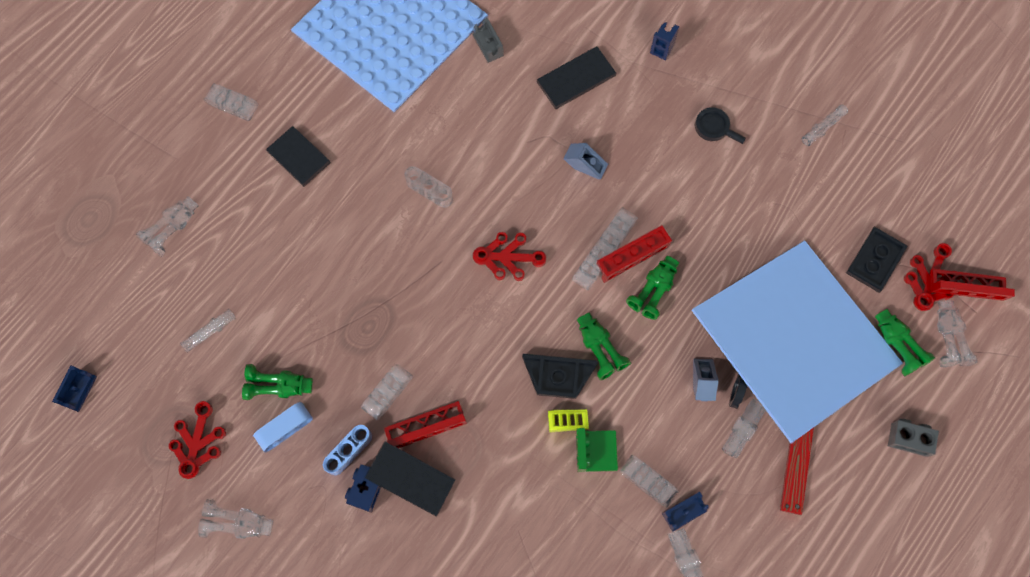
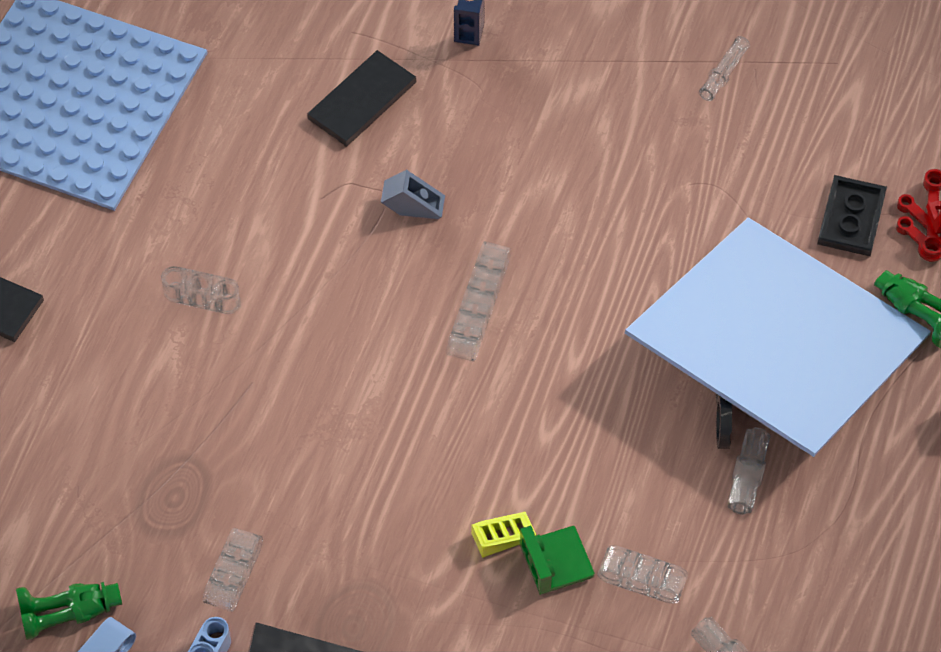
camera: 20 degrees left, 15 degrees down
red fence [384,401,467,449] -> none
dark grey hinge [472,18,504,63] -> none
red plant [473,232,546,281] -> none
black wing [522,354,598,399] -> none
green piece [577,313,631,381] -> none
red fence [596,225,672,283] -> none
green piece [626,256,679,320] -> none
dark blue hinge [662,492,709,532] -> none
sand blue slope [693,359,718,401] -> none
black piece [695,107,746,144] -> none
red tile [780,427,814,515] -> none

